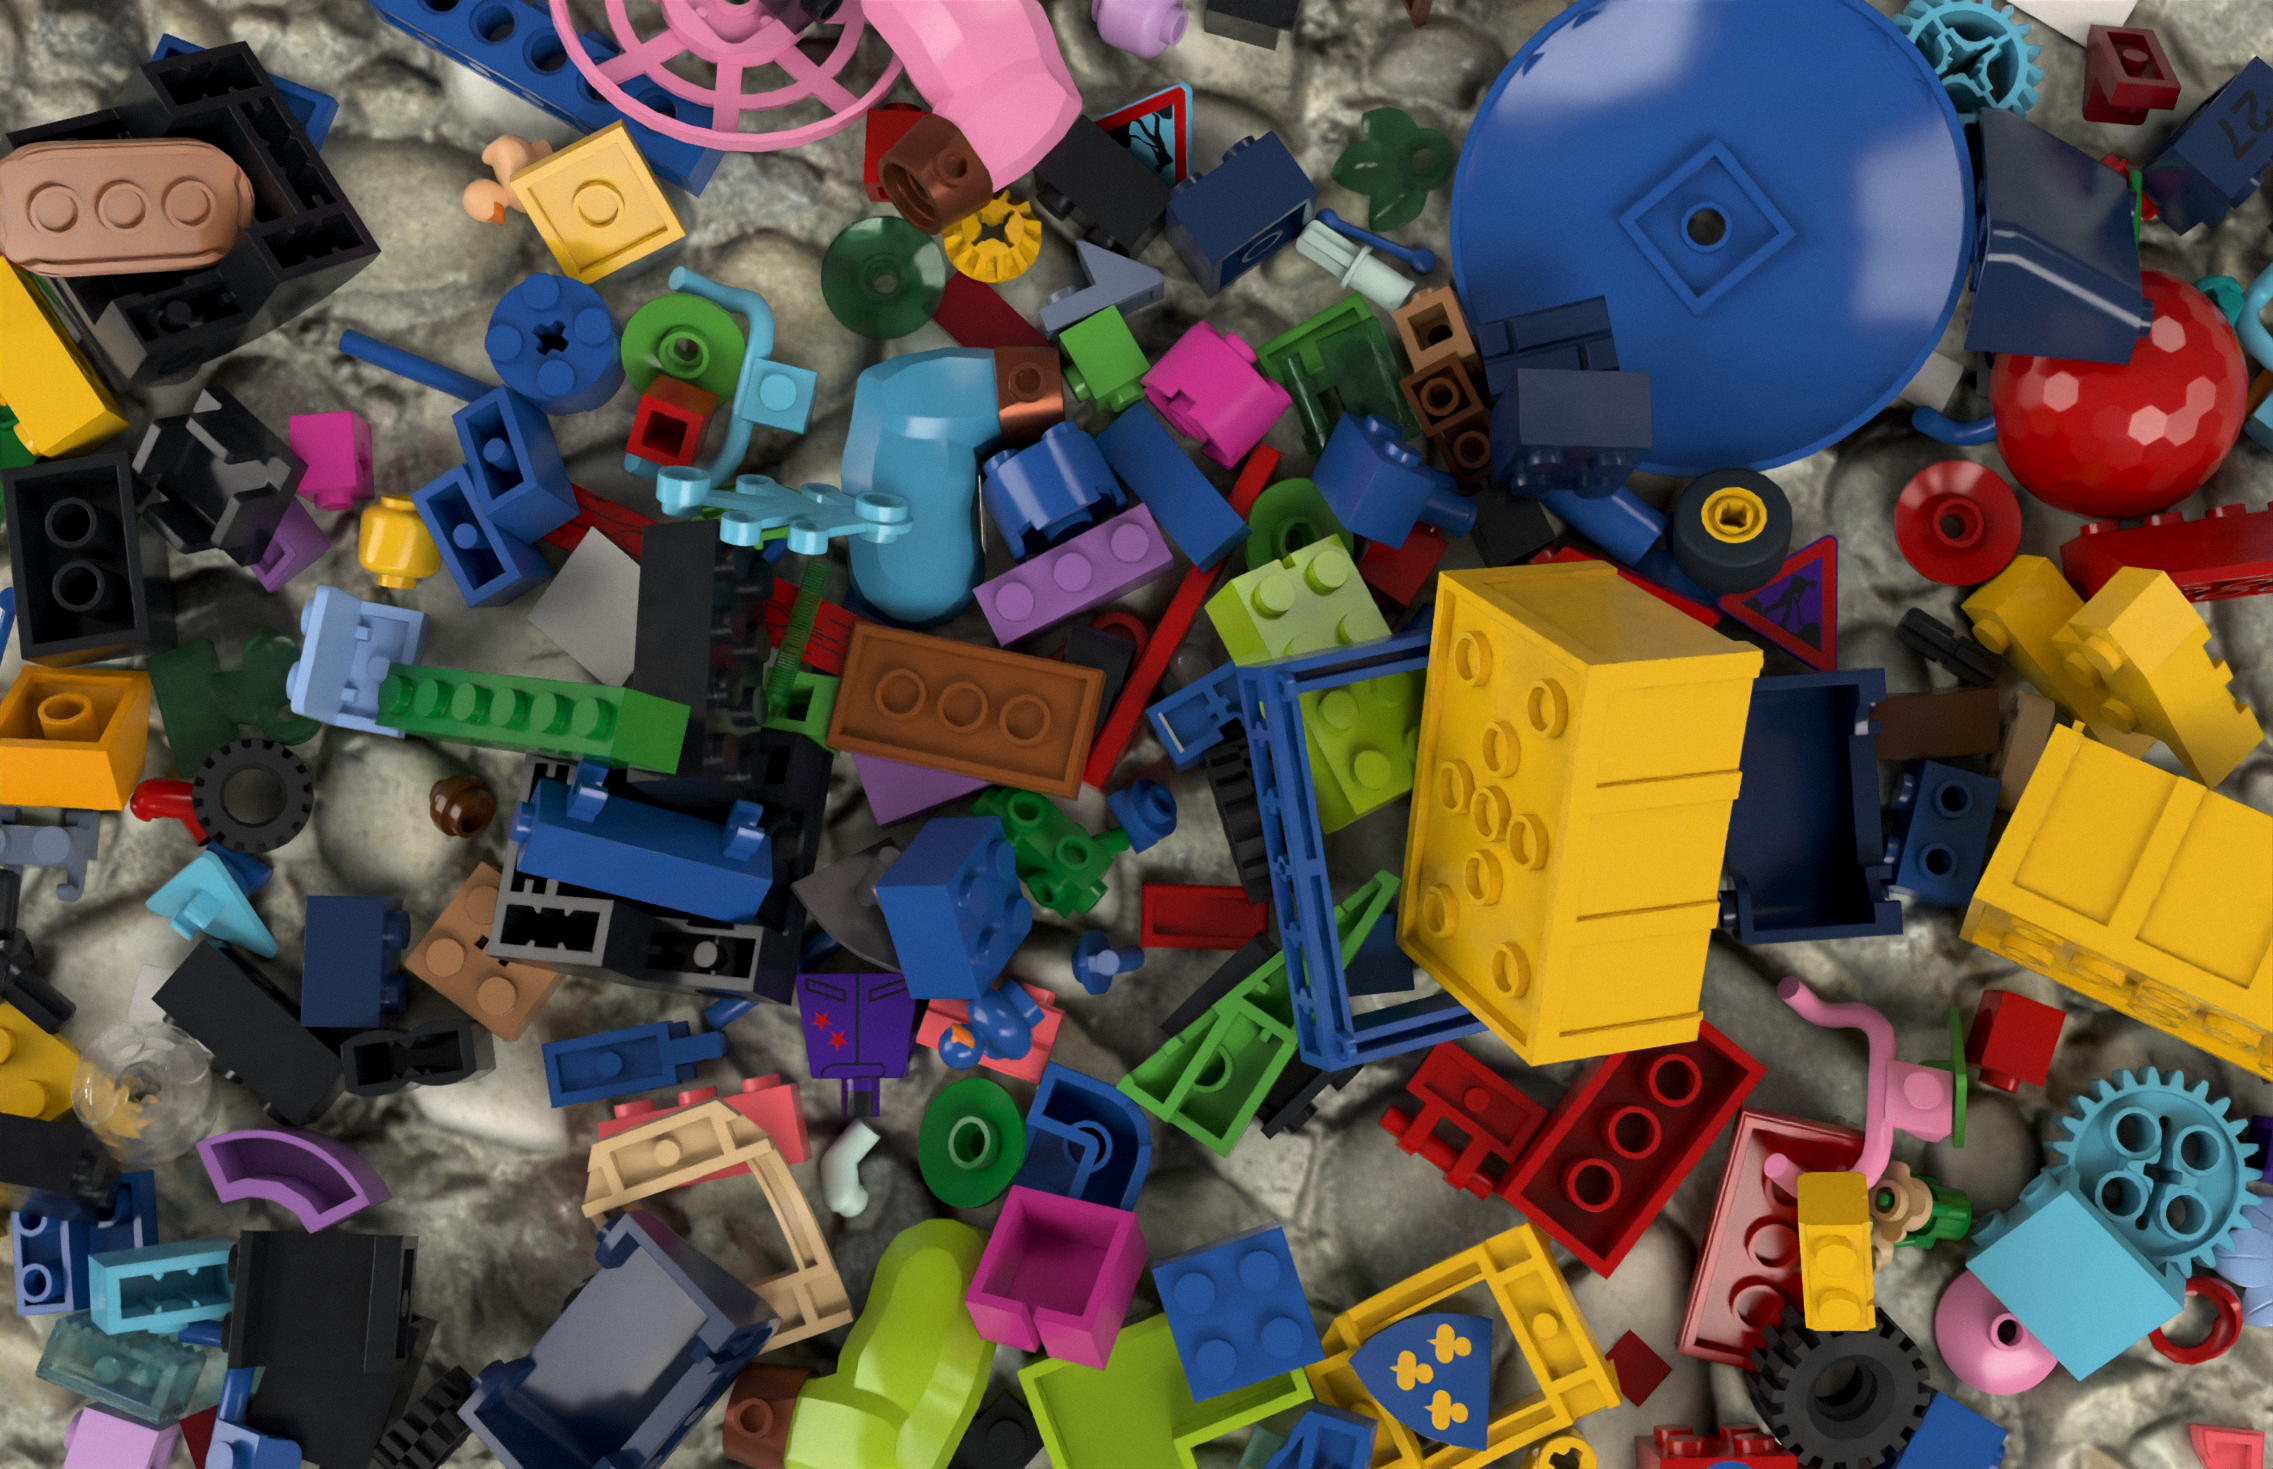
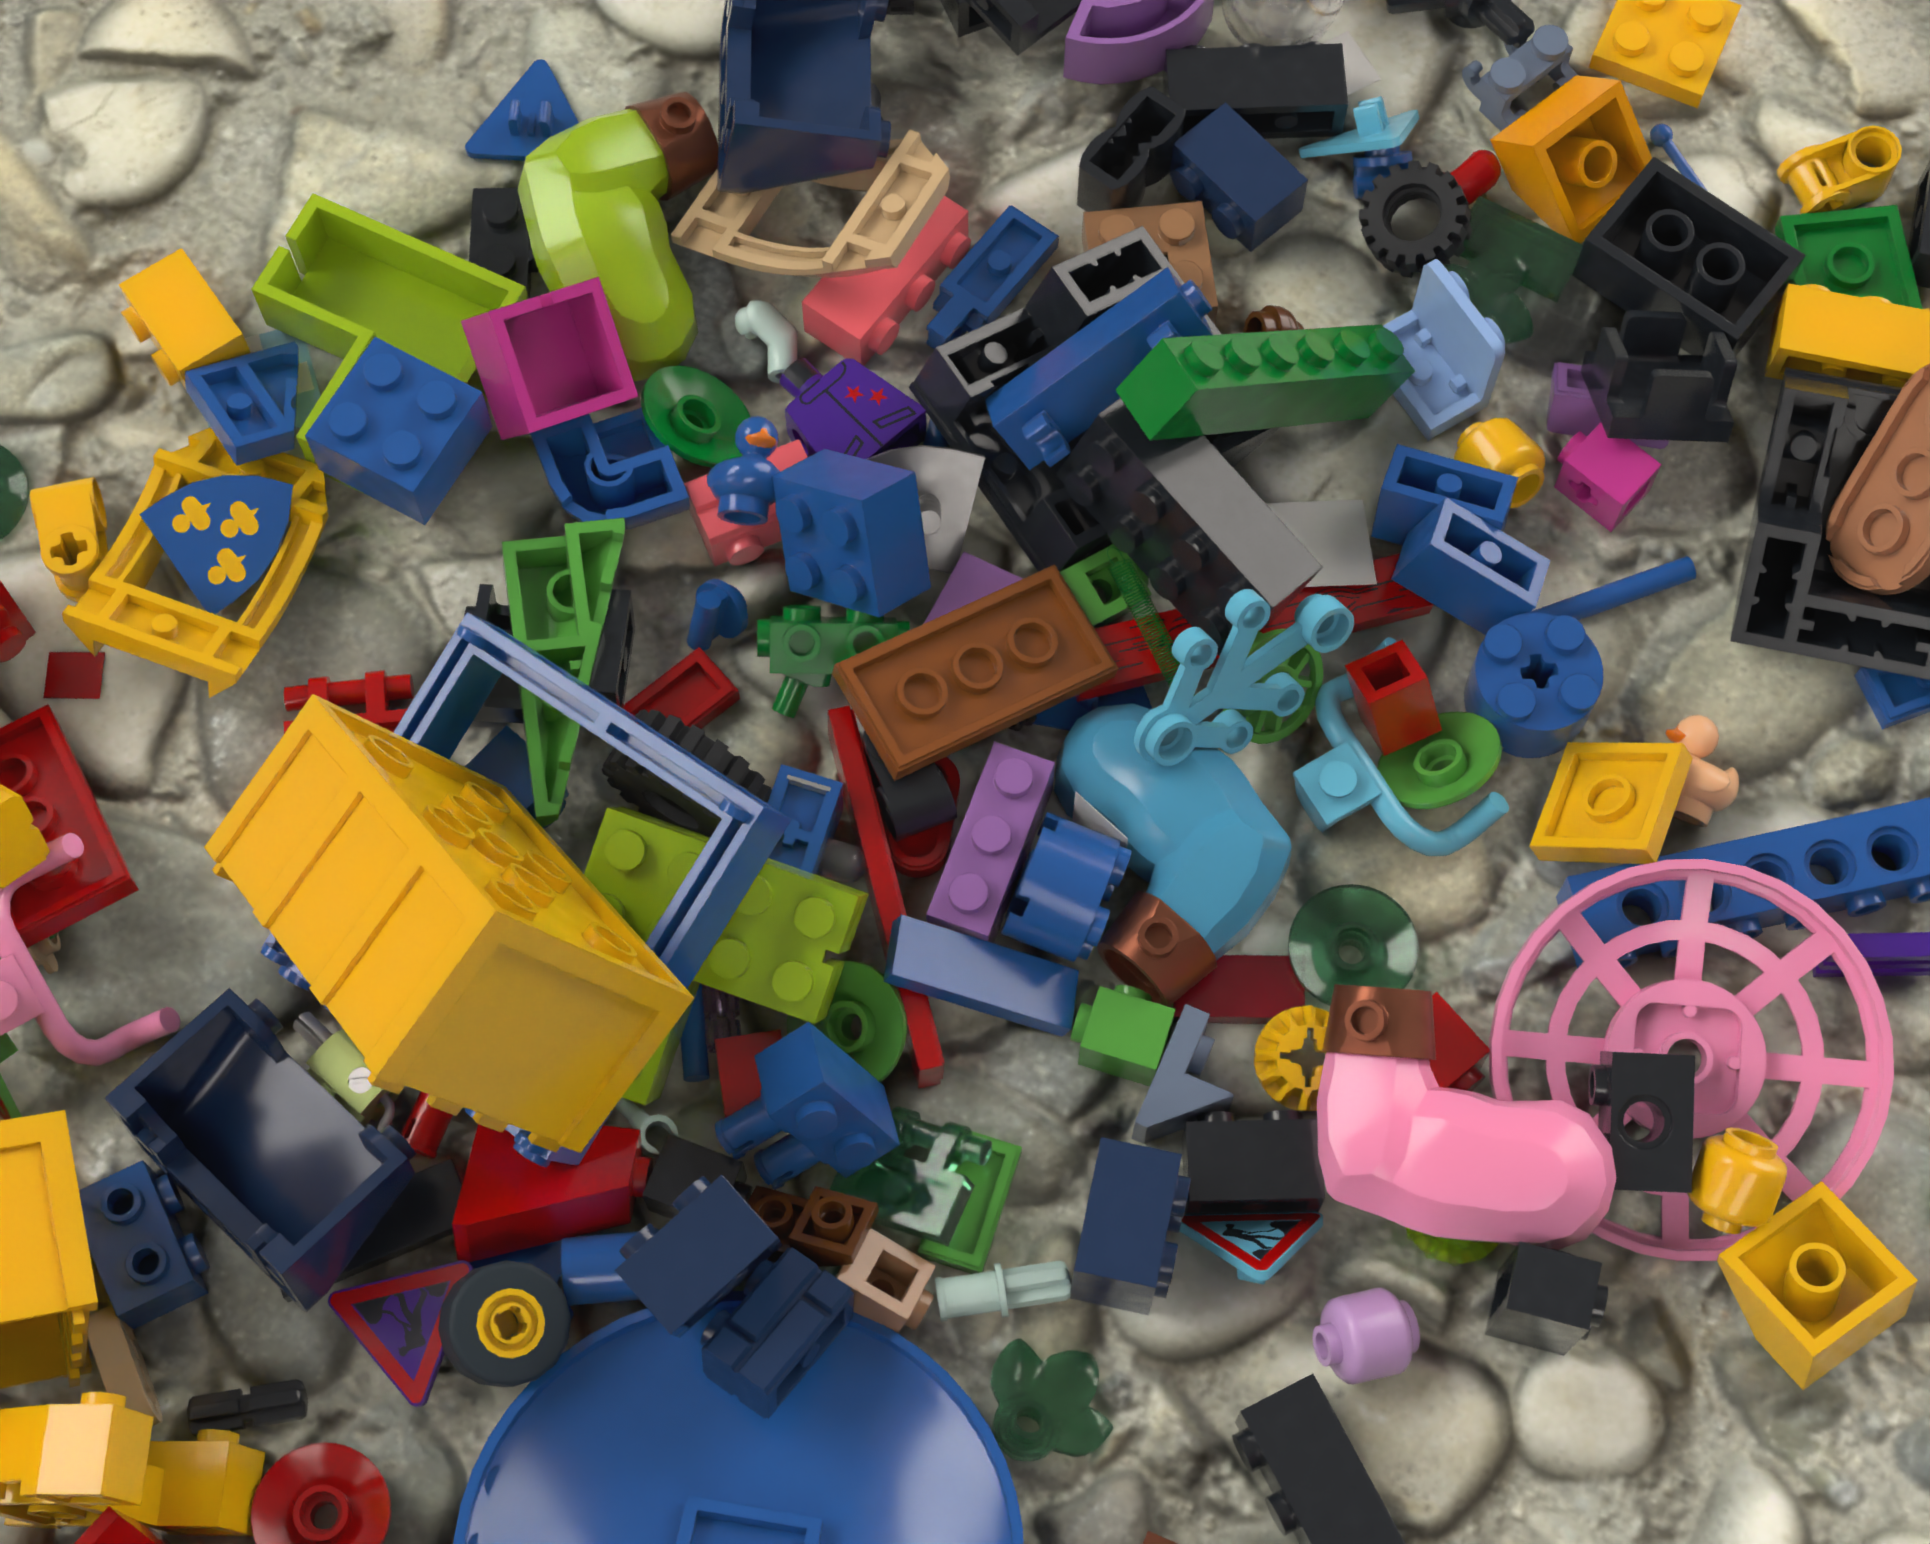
camera: 135 degrees right, 15 degrees down
blue plate [1105,778,1177,855] -> none
dark pink brick [1140,320,1293,470] -> none
blue hinge [1314,208,1437,276] -> none
red brick [1493,1019,1768,1280] -> none
reddish brown slope [1868,686,2000,760] -> none

